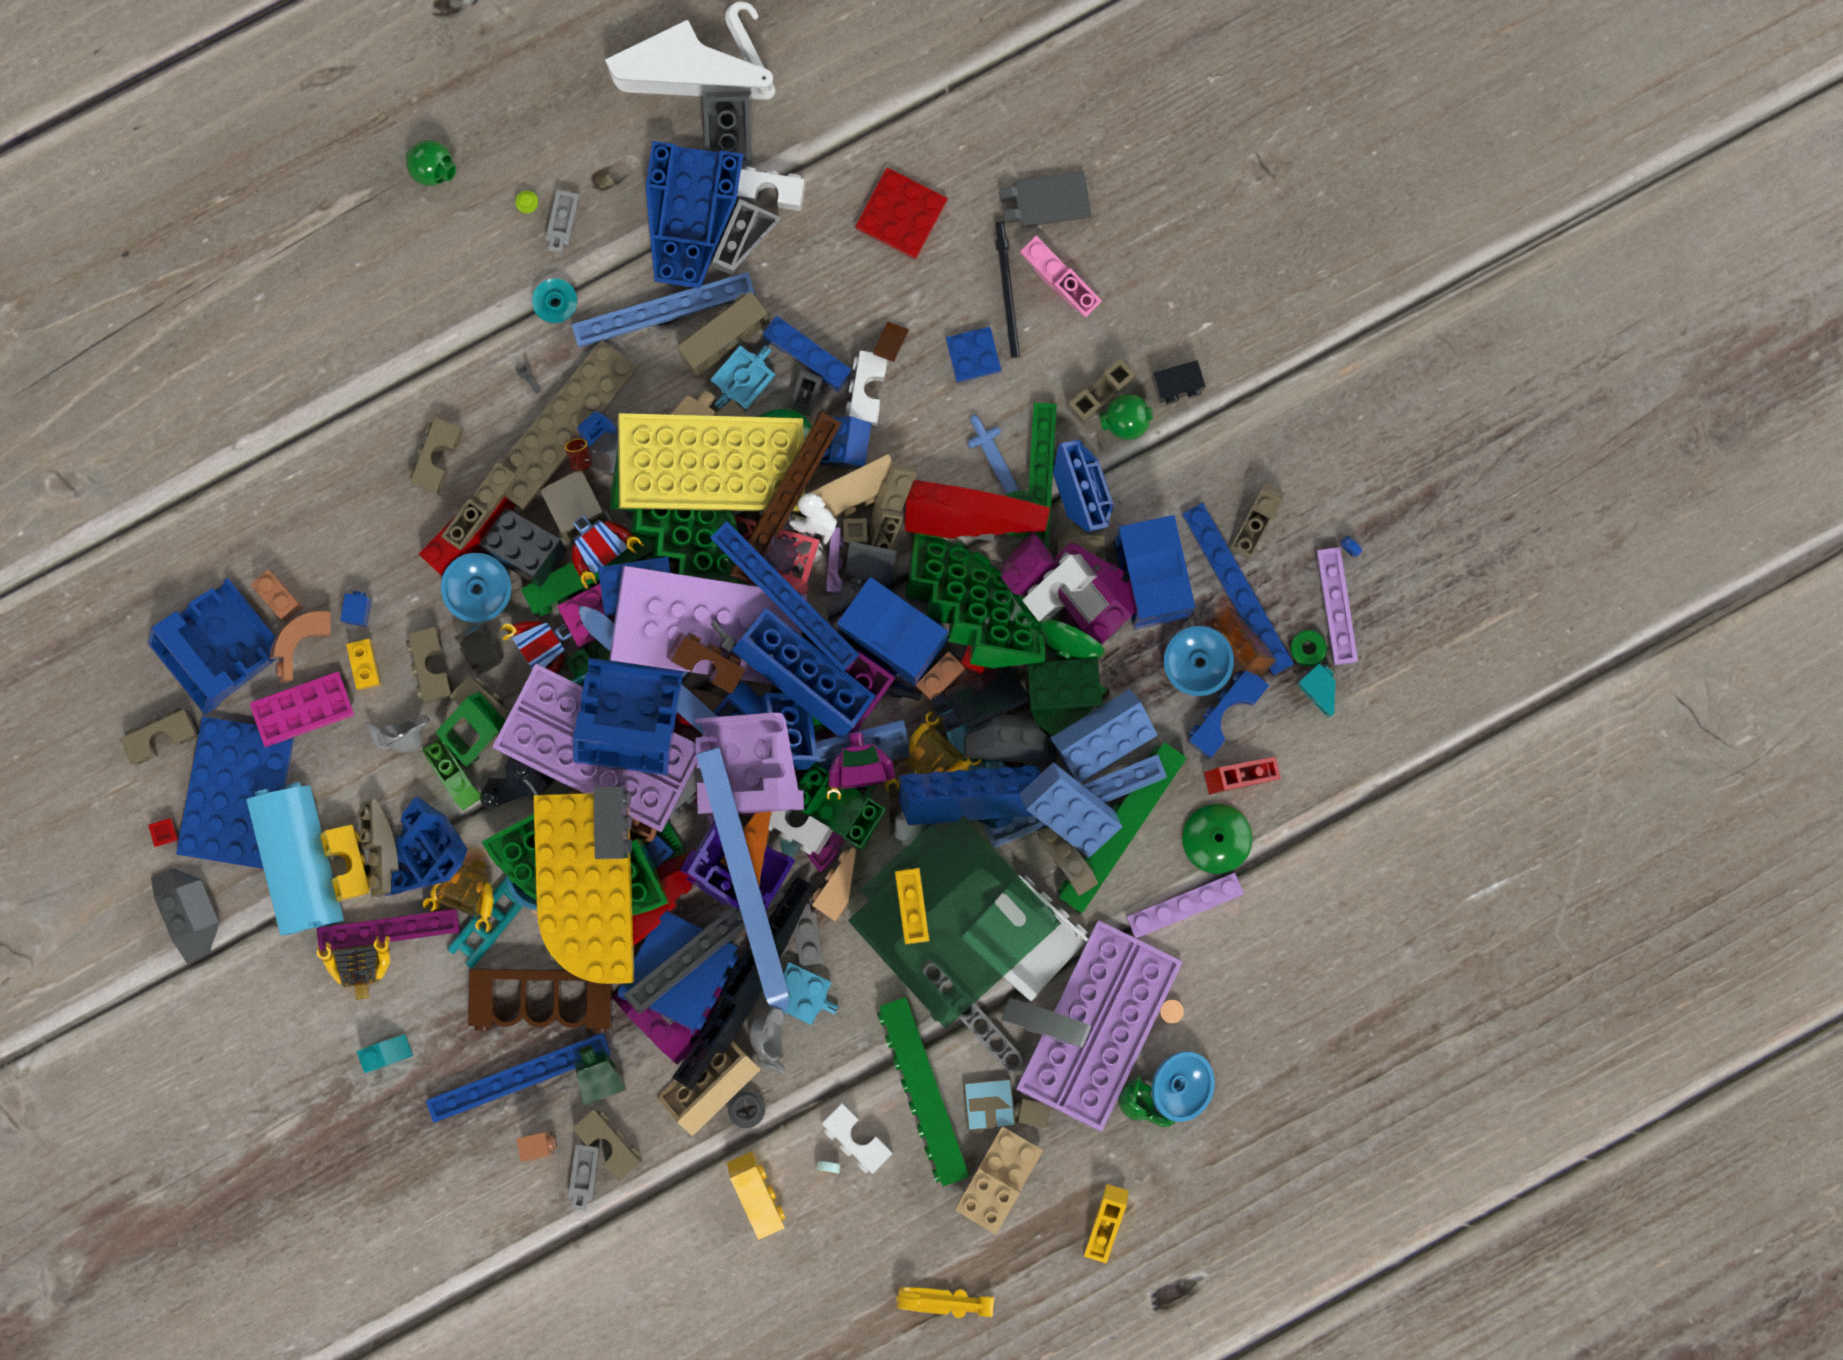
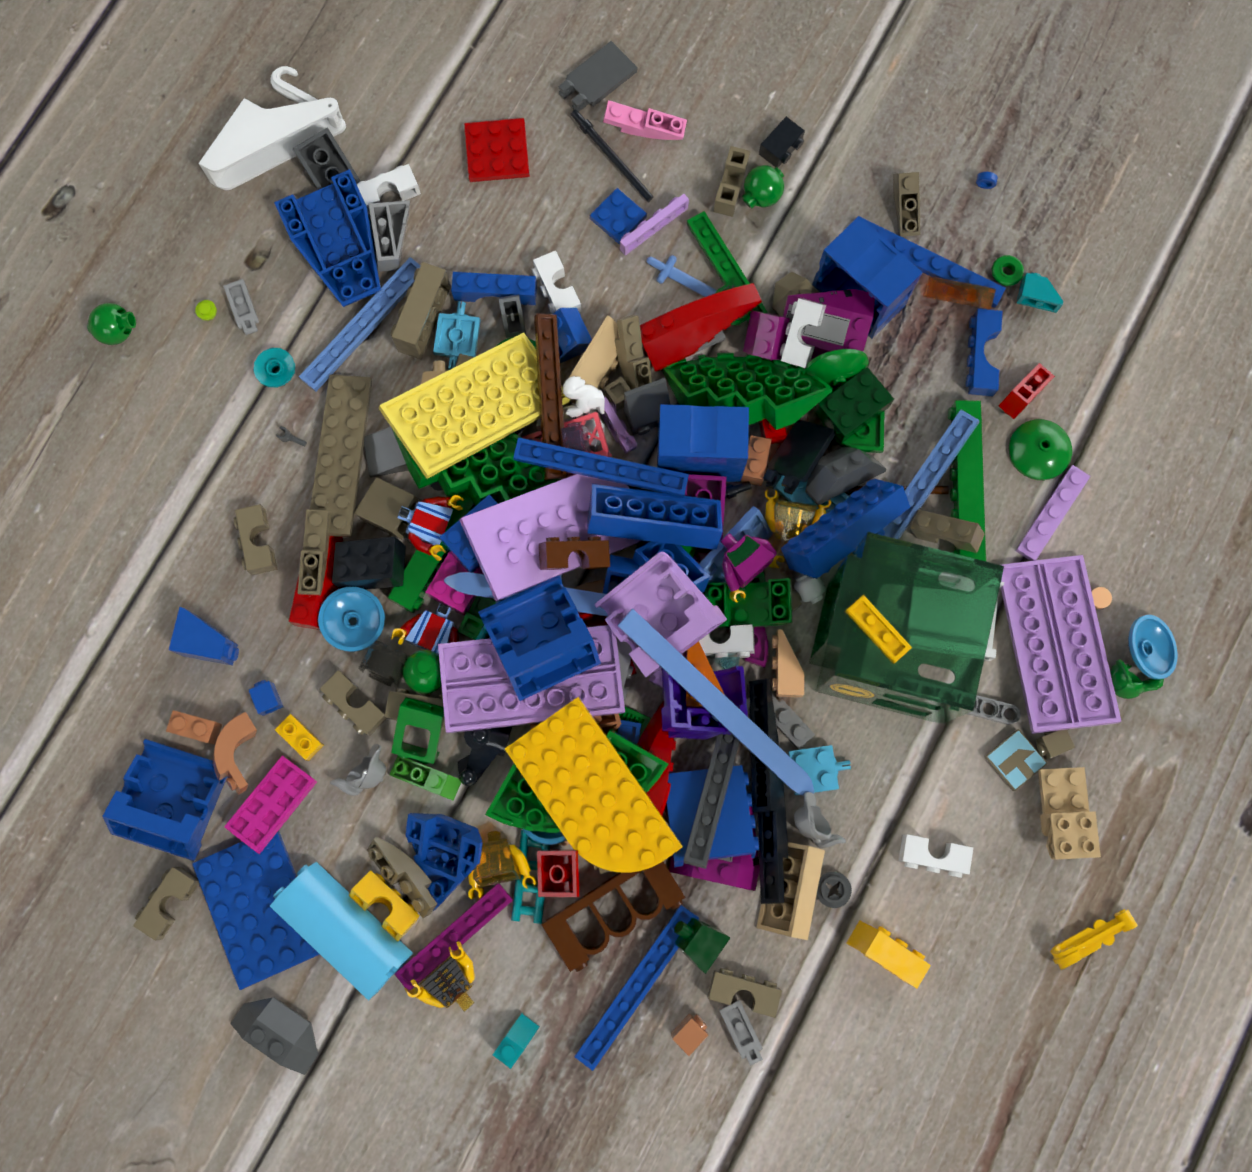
camera: 35 degrees left, 5 degrees down
red plate [148,818,179,848] -> none
clear red wheel [565,439,592,471] -> none
blue plate [577,411,617,447] -> none
dark grey brick [594,786,632,859] -> none
dark grey hand [711,621,735,652] -> none
light aqua tile [816,1161,841,1174] -> none
reddish brown tile [873,321,909,362] -> none
green brick [877,997,969,1187] -> none
light grey slope [1001,998,1092,1048] -> none
medium blue brick [1020,763,1122,858] -> none
medium blue brick [1050,689,1157,783] -> none
blue wedge [1053,440,1113,532] -> none
yellow slope [1084,1184,1129,1264] -> none
dark azure dish [1164,626,1234,696] -> none
lavender plate [1316,547,1358,666] -> none
none -> blue slope [169,607,239,666]
none -> green brick [403,650,442,694]
none -> red slope [537,849,579,897]
none -> lavender plate [620,194,689,256]

